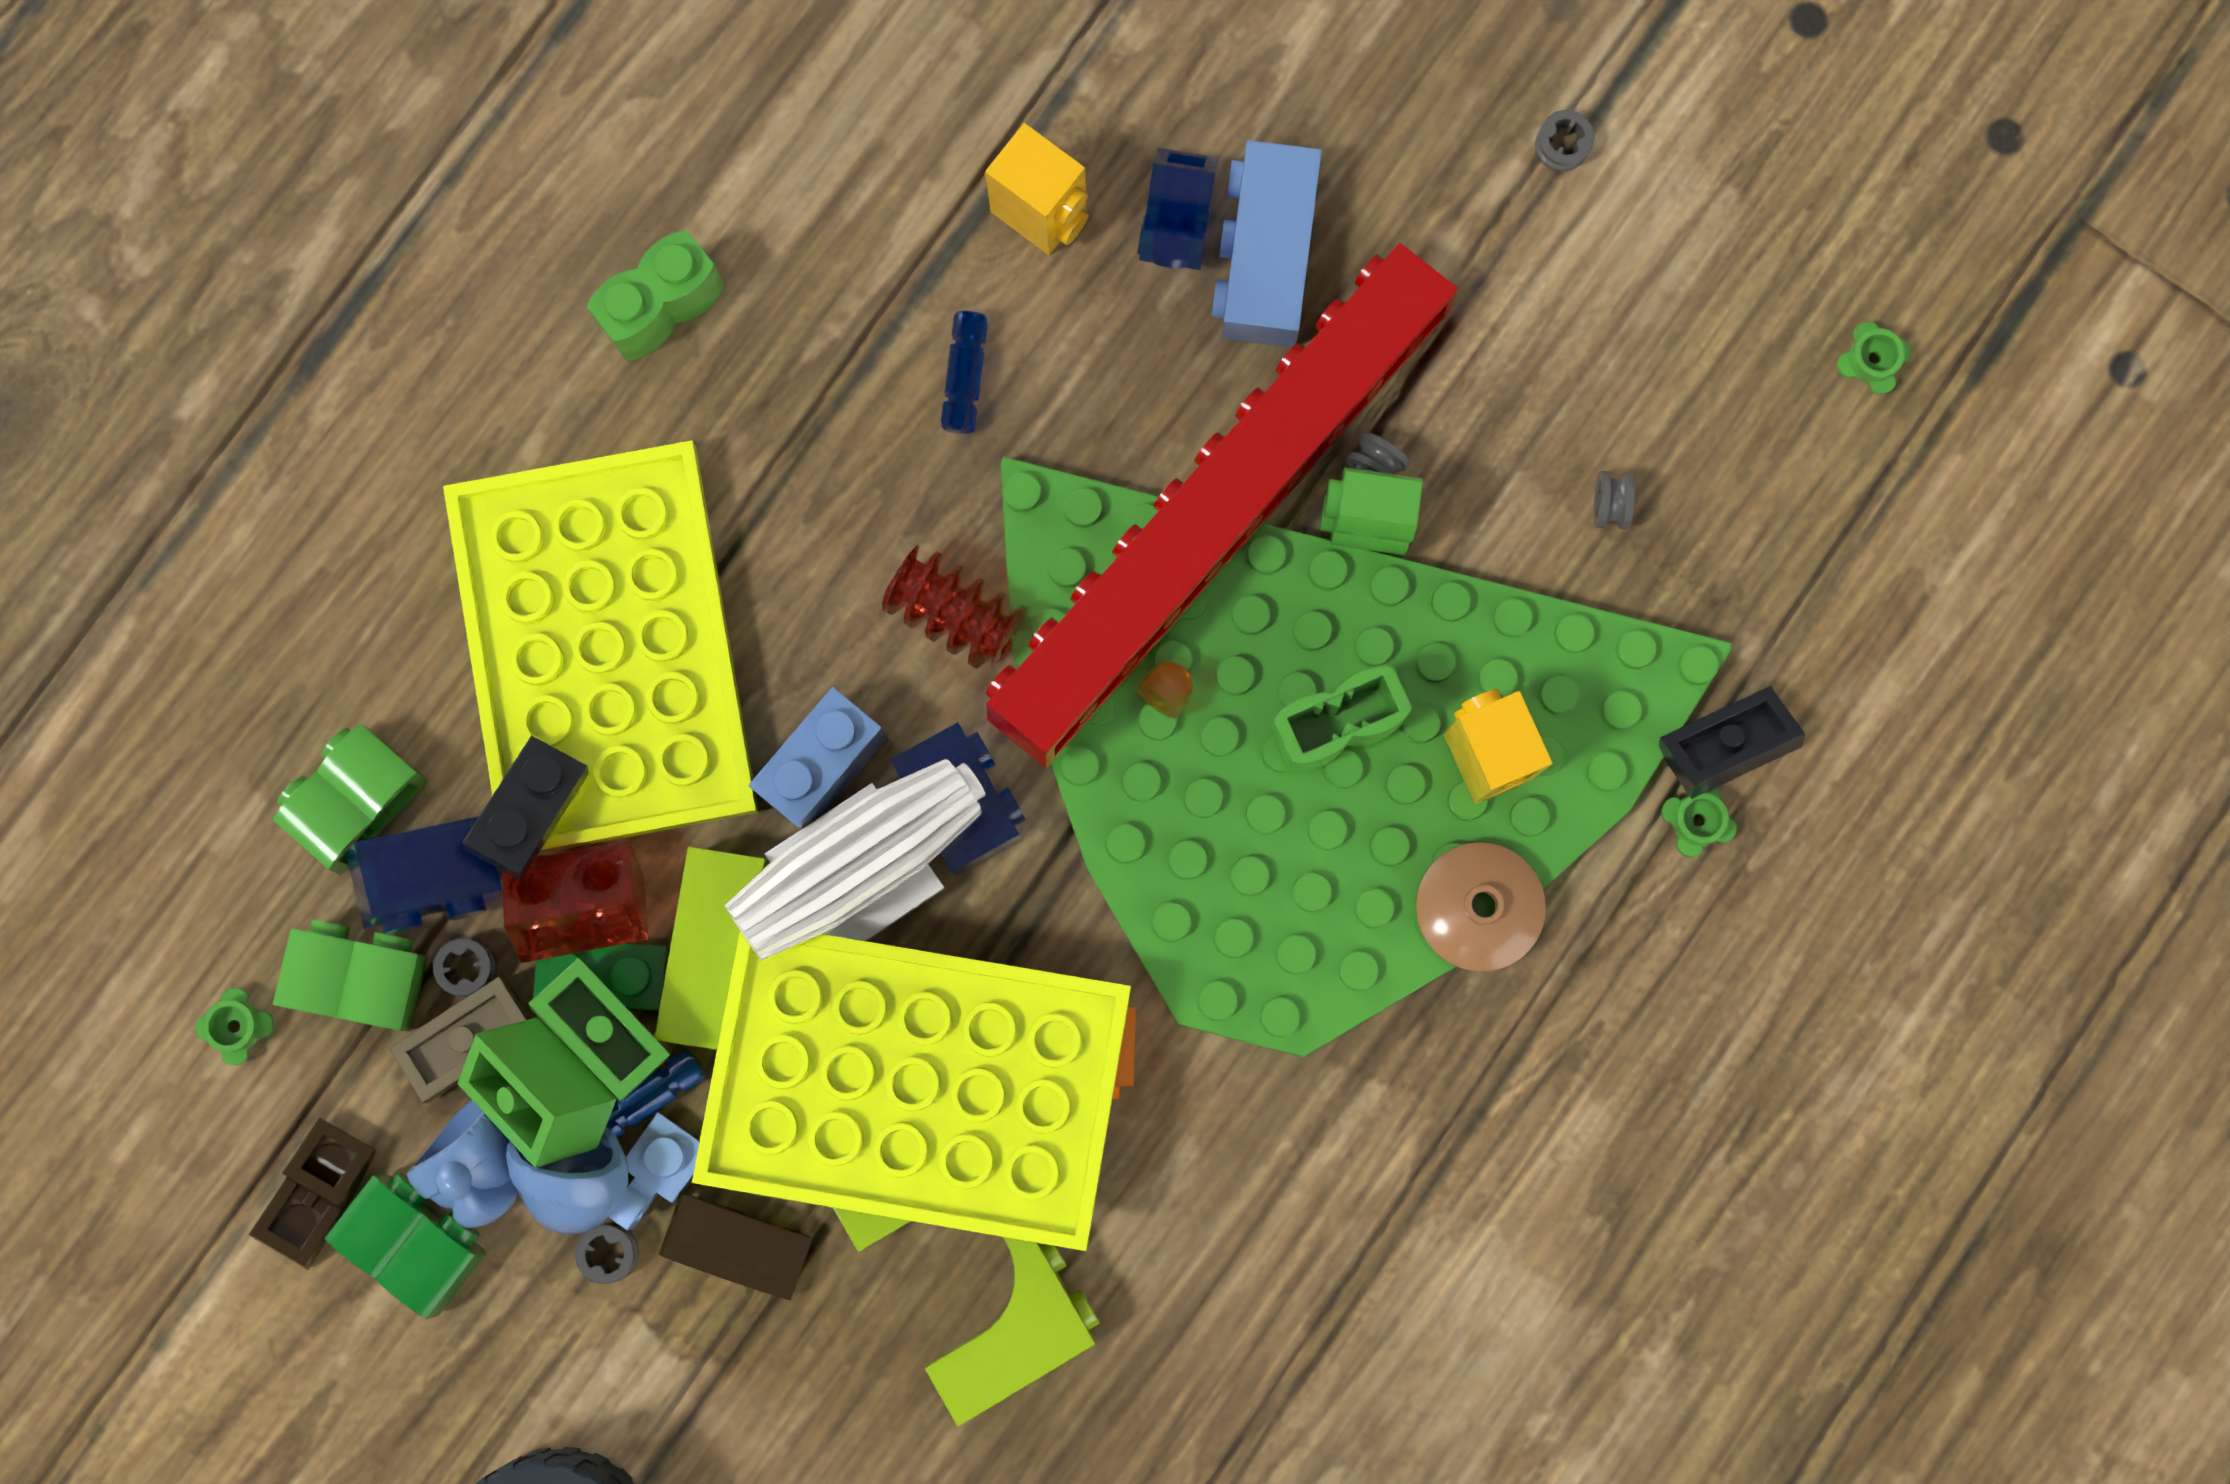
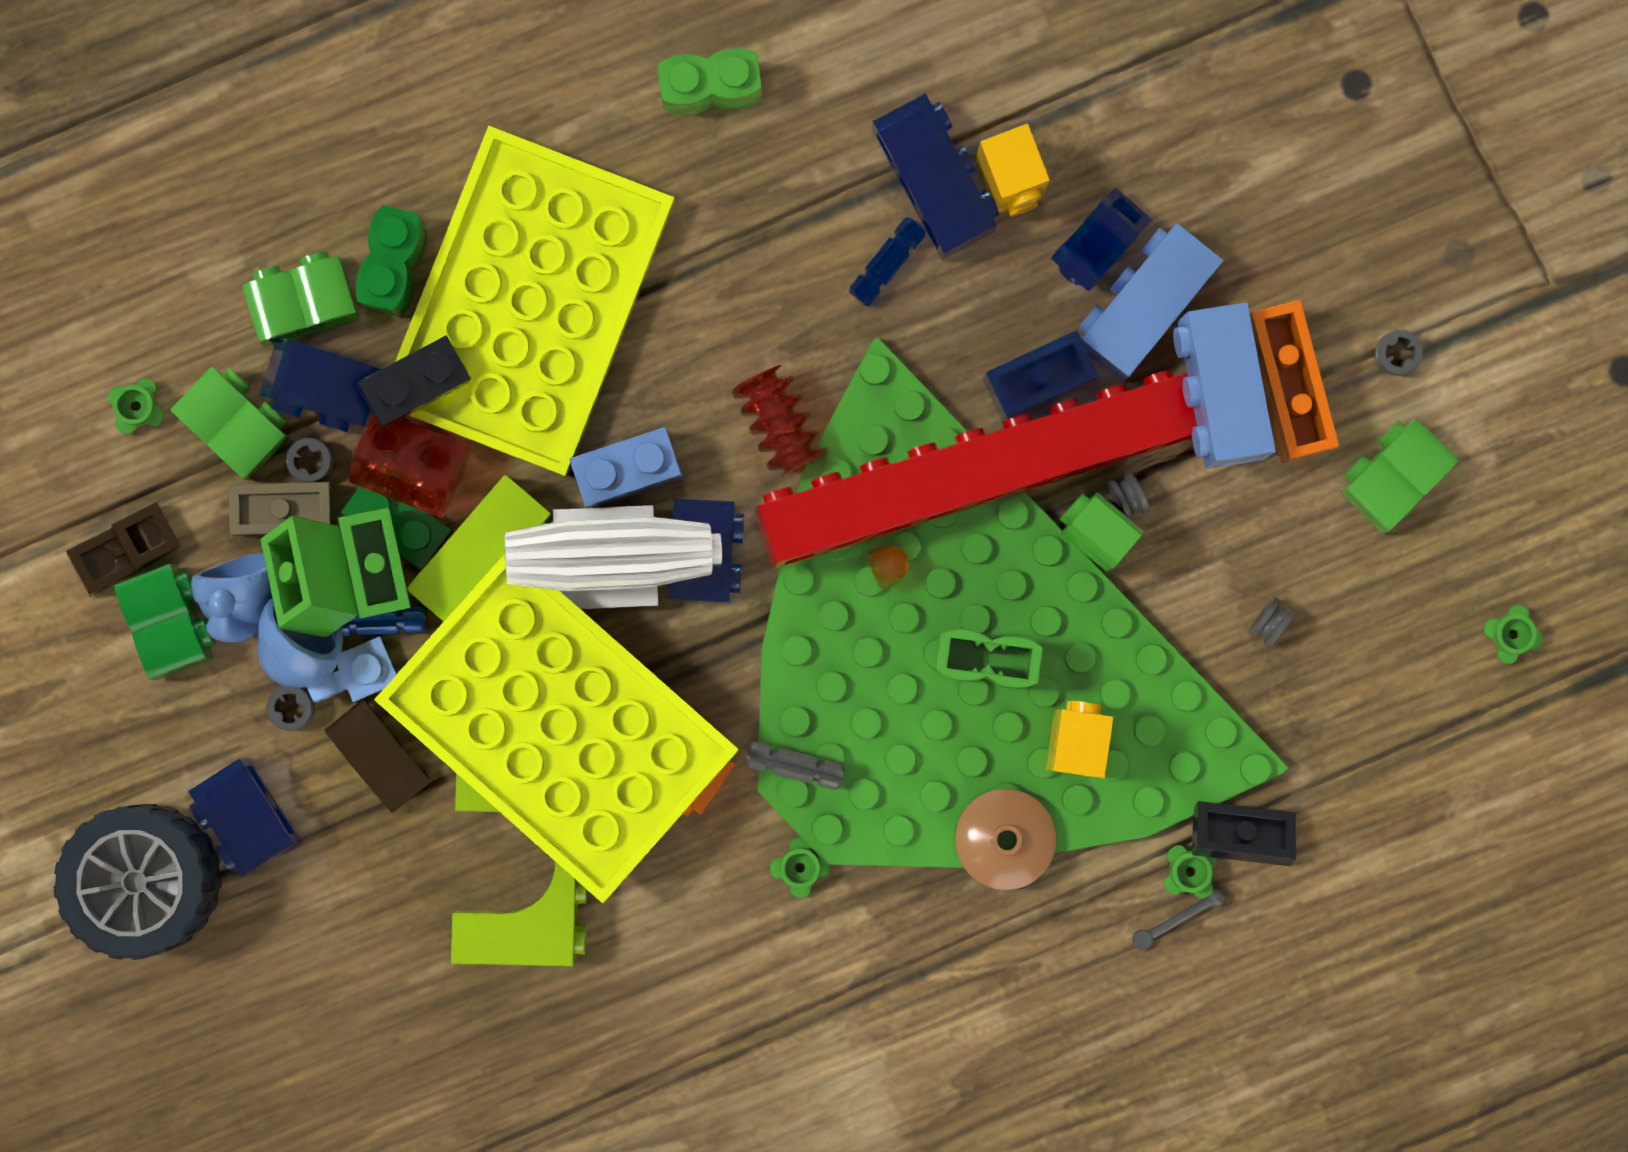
camera: 30 degrees right, 5 degrees up
none -> clear blue brick [188,758,302,877]
none -> green brick [356,205,427,318]
none -> dark grey axle [745,741,845,790]
none -> bright green plate [770,838,830,898]
none -> clear blue brick [872,93,1000,260]
none -> clear blue brick [983,330,1099,422]
none -> dark grey hinge [1132,888,1226,950]
none -> medium blue brick [1173,303,1276,469]
none -> orange brick [1250,300,1339,464]
none -> bright green brick [1340,418,1459,534]

